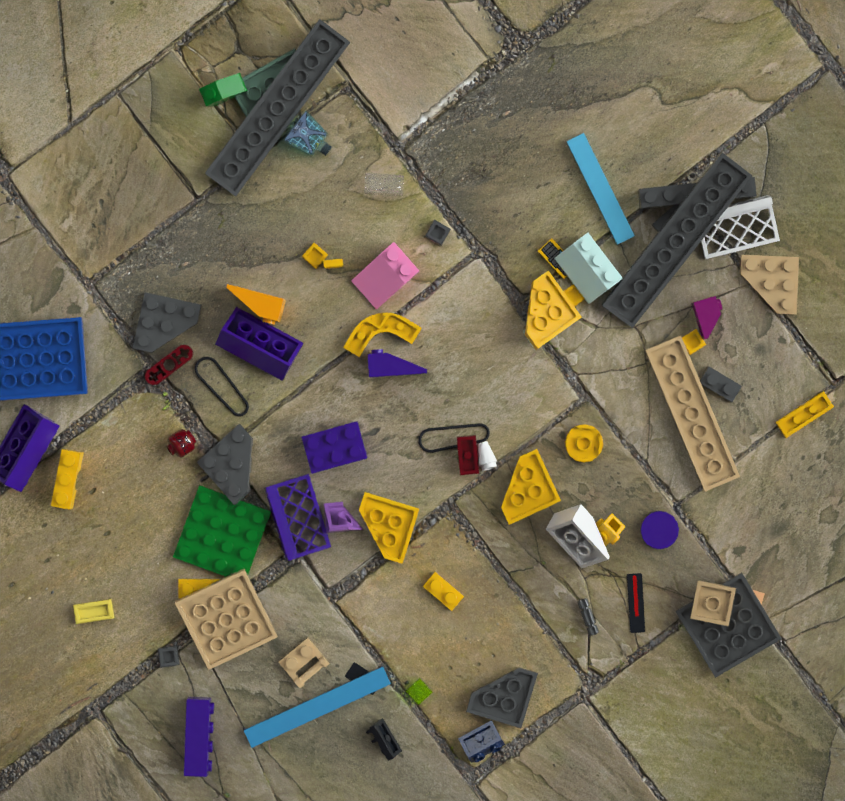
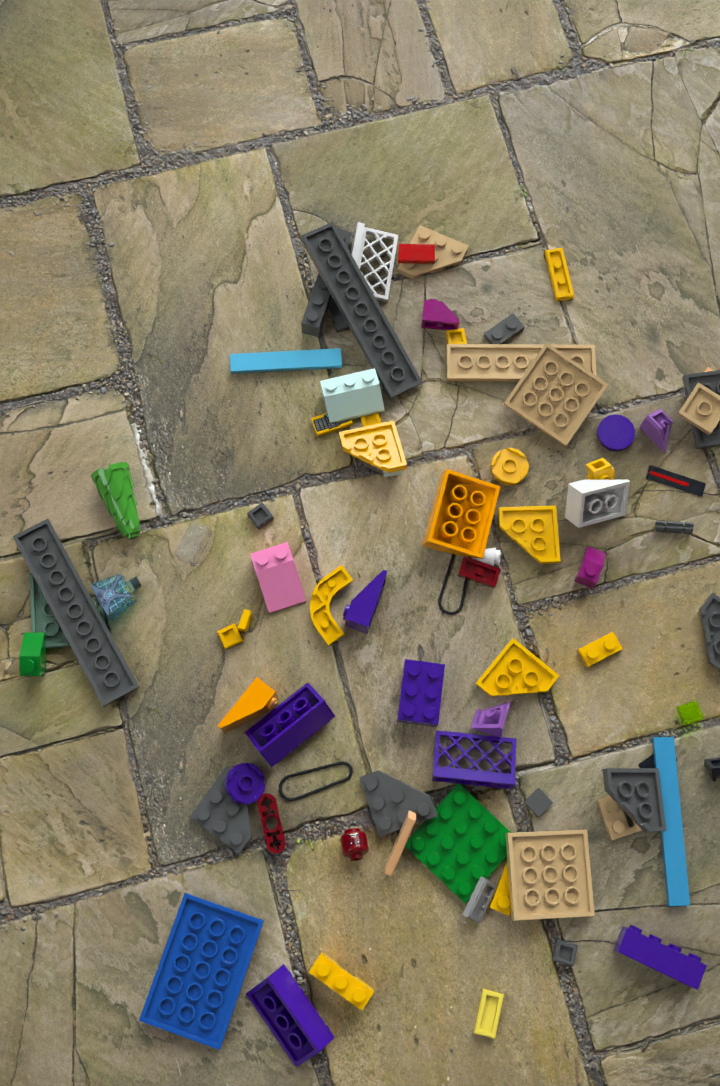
camera: 75 degrees left, 15 degrees down
none -> bright green cone [91,462,141,540]
none -> dark purple tile [225,763,265,805]
none -> light nougat tile [384,811,416,876]
none -> red tile [398,244,435,264]
none -> light orange slope [422,469,500,559]
none -> light grey plate [462,876,498,924]
none -> tan plate [503,342,609,447]
none -> dark grey tile [524,788,553,817]
none -> magenta slope [574,546,606,588]
none -> dark grey plate [602,768,666,832]
none -> medium lavender slope [639,409,673,454]

